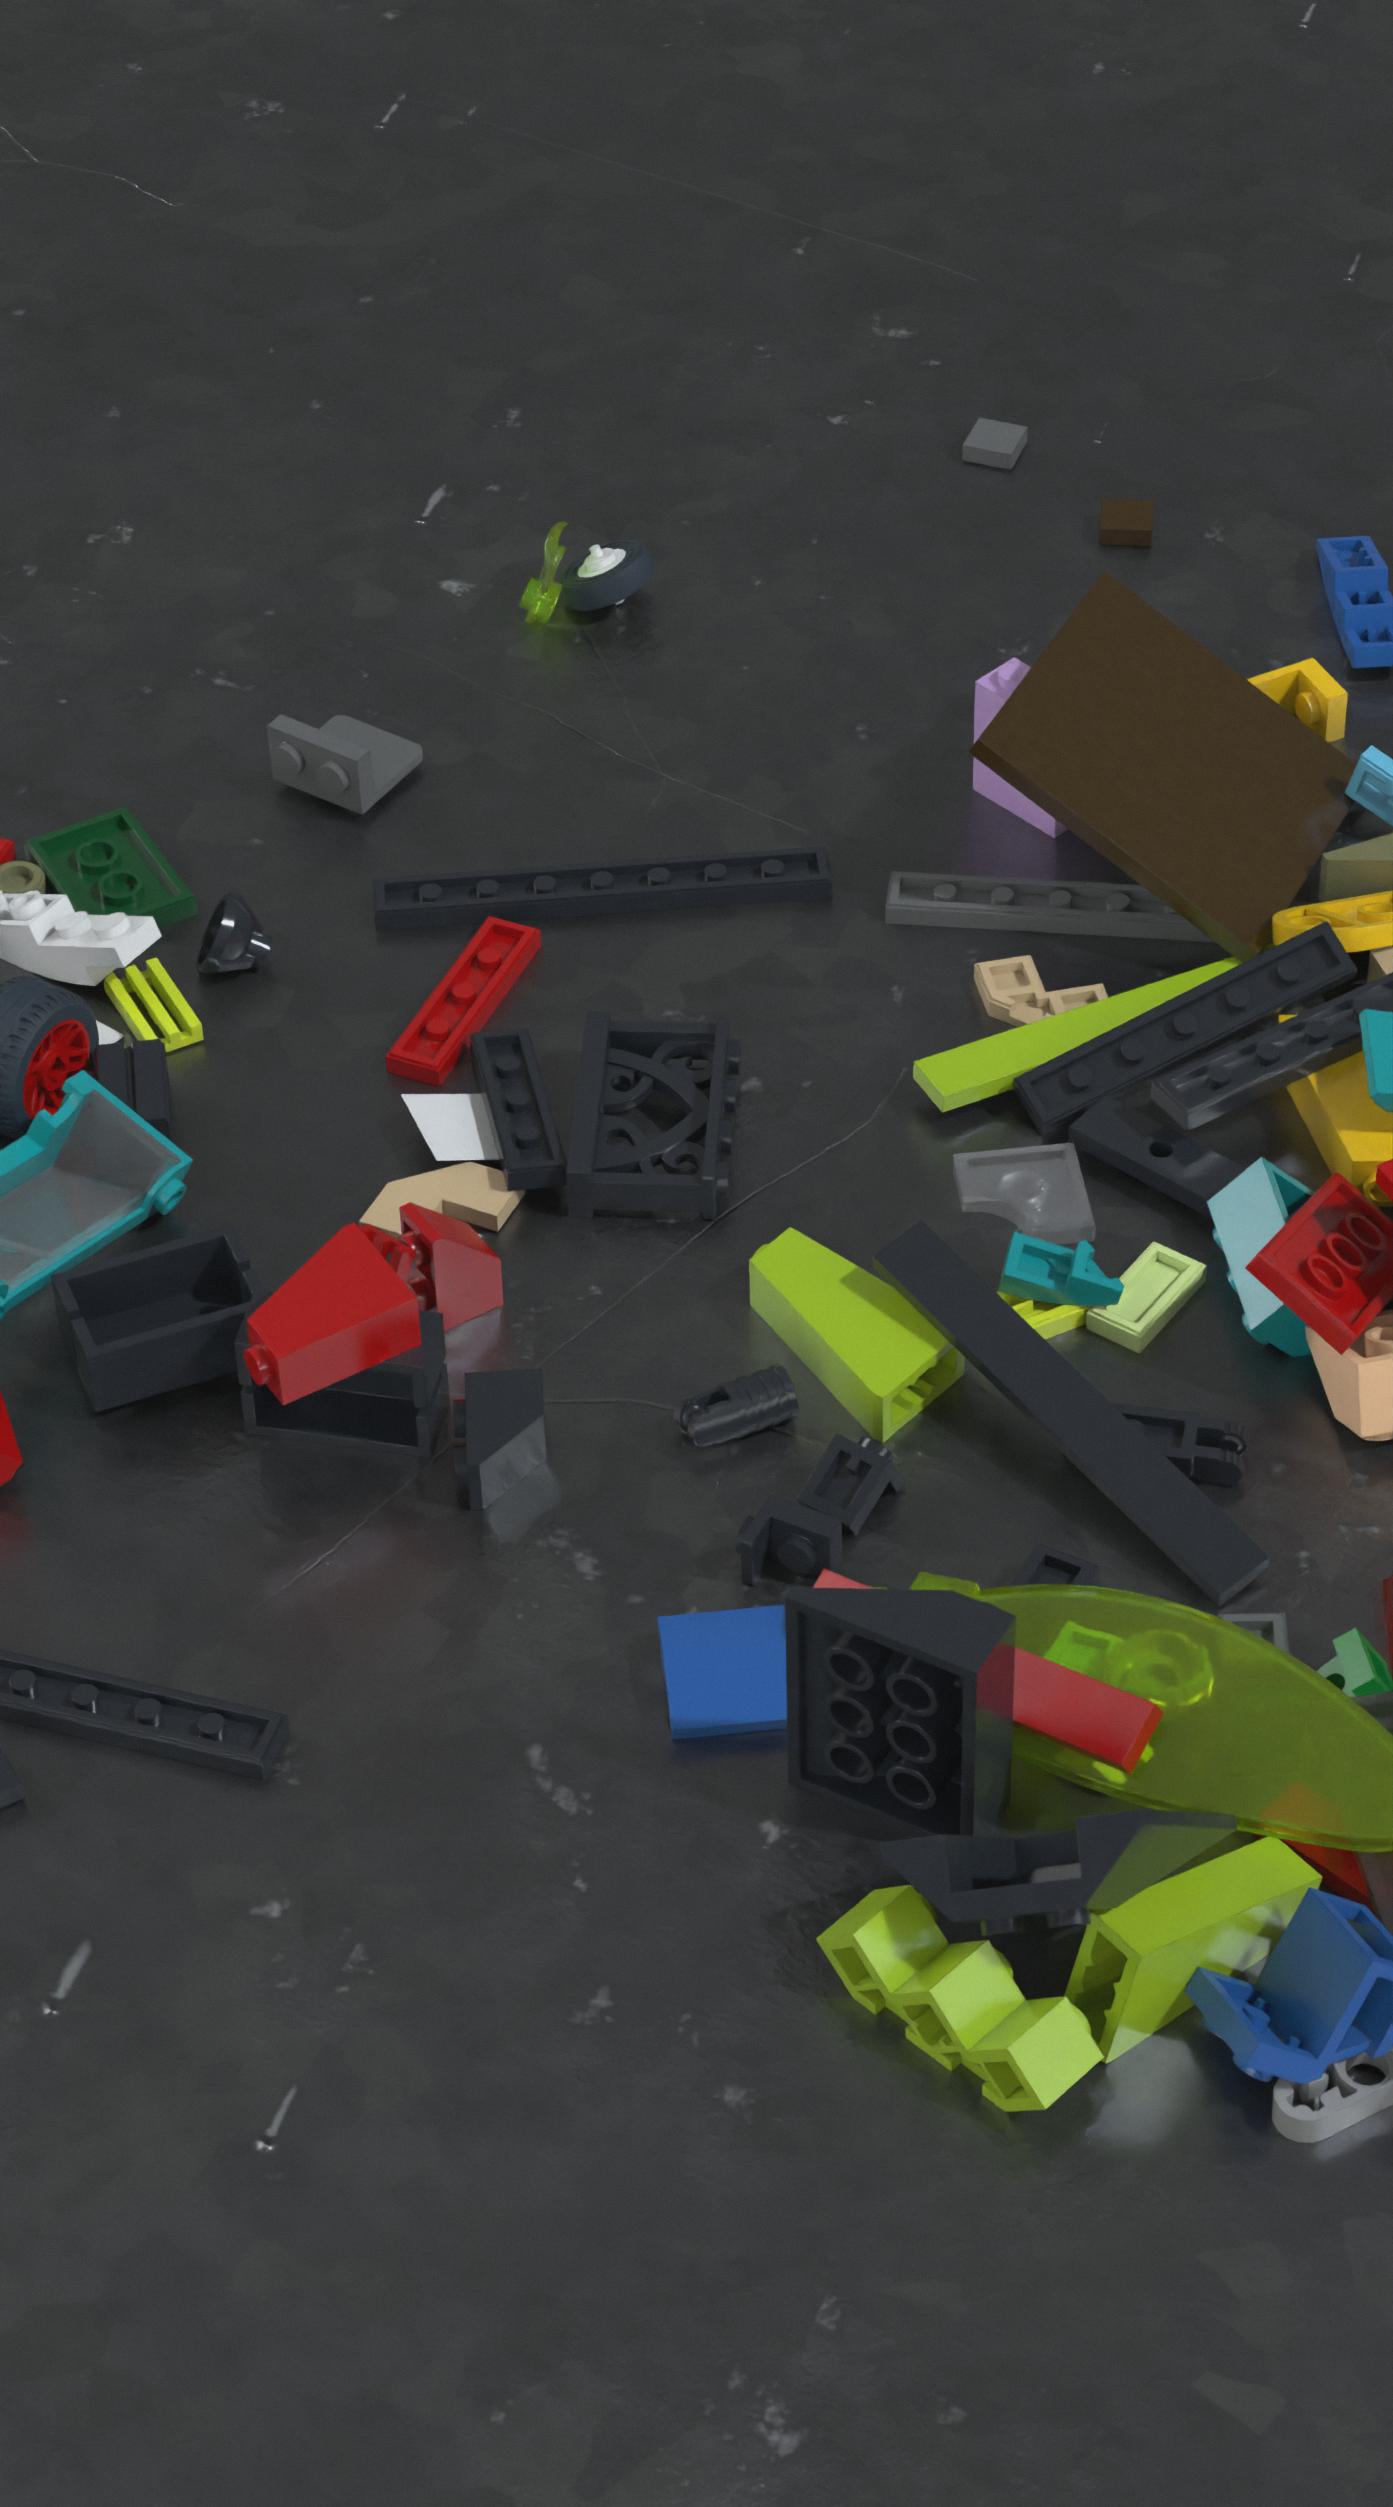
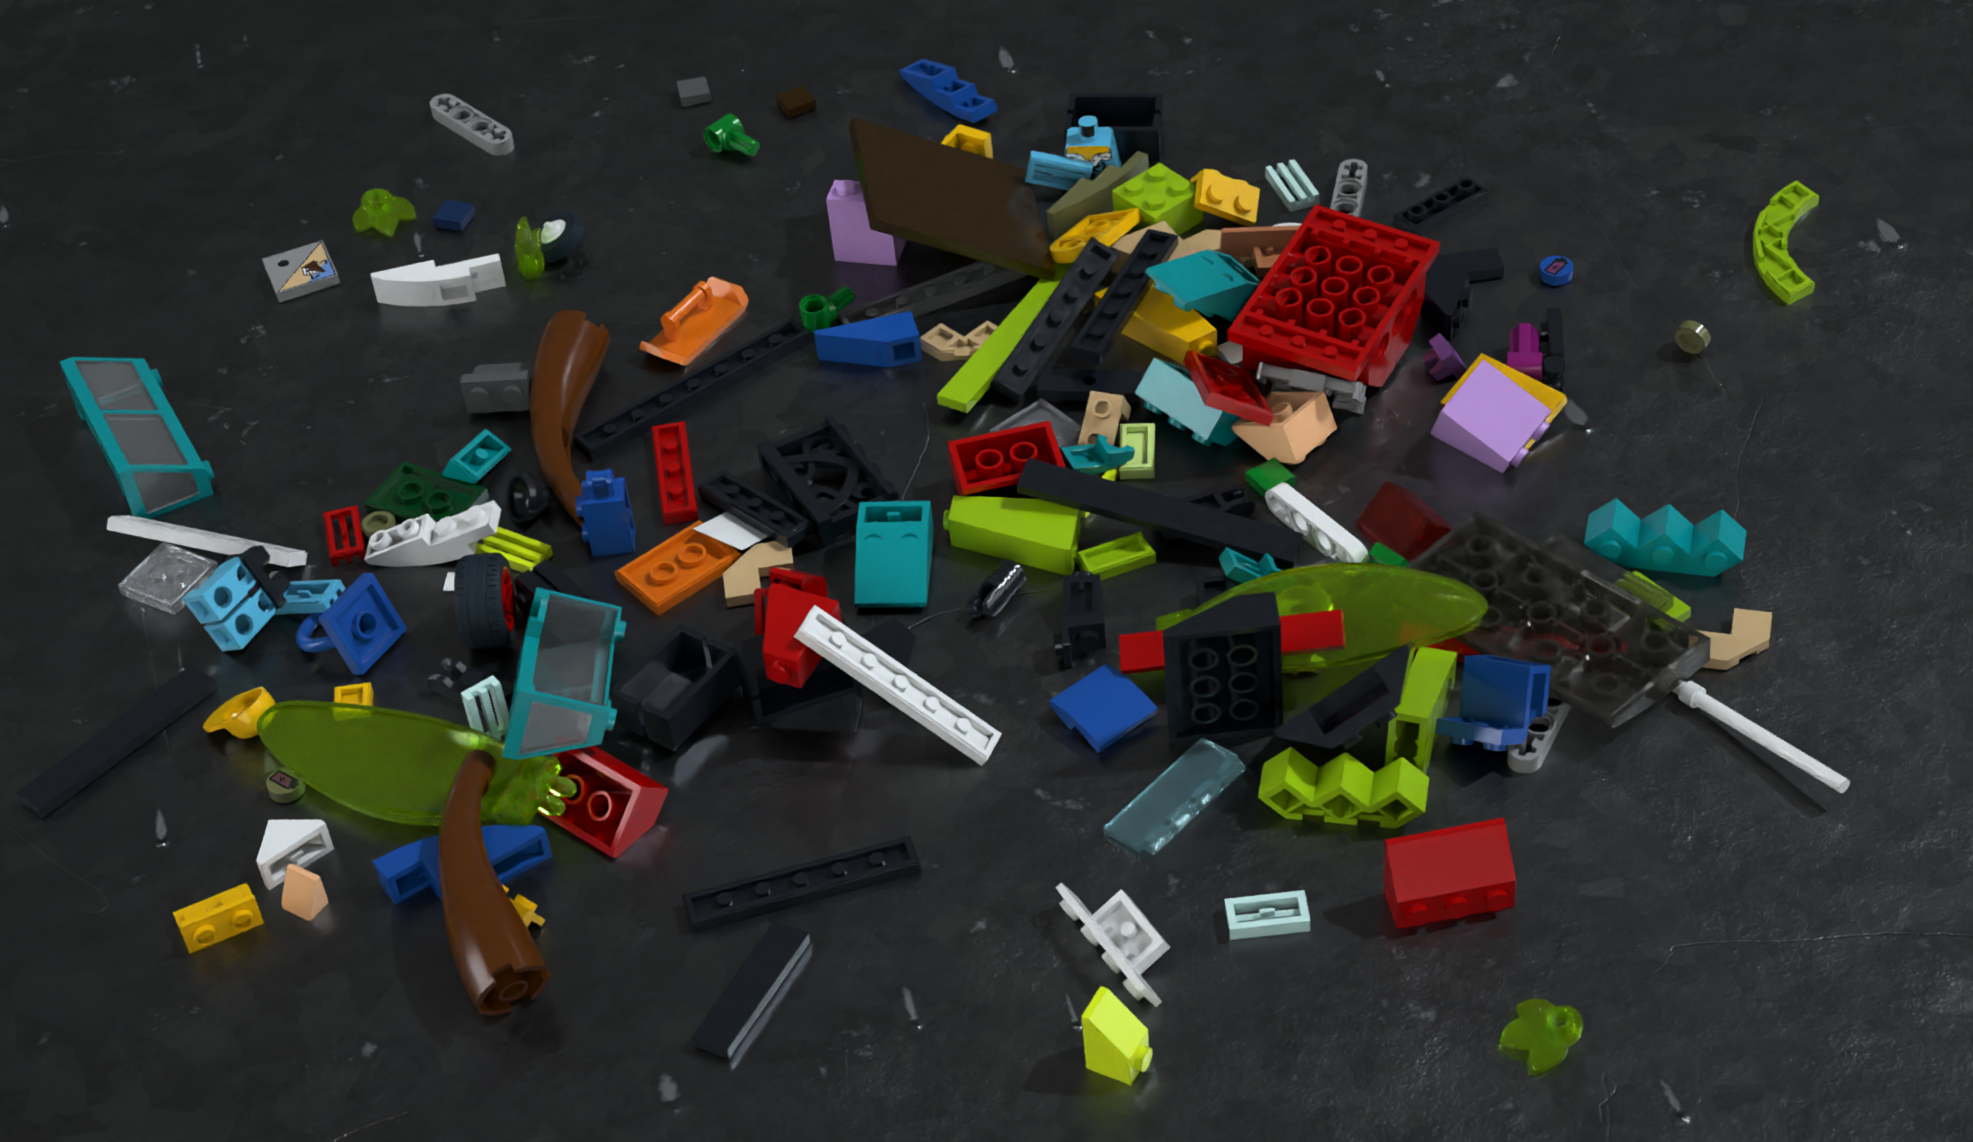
camera: 30 degrees left, 0 degrees up
none -> light grey tile [262,240,340,302]
none -> clear neon green plate [353,188,416,237]
none -> white slope [370,253,506,307]
none -> light grey beam [430,94,515,156]
none -> dark blue tile [432,199,476,231]
none -> teal slope [442,428,512,484]
none -> reddish brown brick [530,310,611,526]
none -> blue brick [576,468,635,556]
none -> orange tile [615,520,742,616]
none -> orange piece [638,277,749,366]
none -> green axle [703,113,760,157]
none -> white tile [794,605,1002,766]
none -> green axle [799,286,856,339]
none -> blue slope [814,311,923,367]
none -> teal slope [854,501,934,608]
none -> red slope [947,421,1066,495]
none -> white bracket [1055,882,1171,1007]
none -> lime tile [1075,531,1156,581]
none -> tan bracket [1078,391,1132,446]
none -> neon yellow slope [1081,986,1153,1085]
none -> clear light blue windscreen [1103,737,1245,854]
none -> teal slope [1218,547,1297,589]
none -> light aqua tile [1224,890,1311,940]
none -> green tile [1245,458,1295,498]
none -> white beam [1265,482,1370,575]
none -> red slope [1384,817,1516,929]

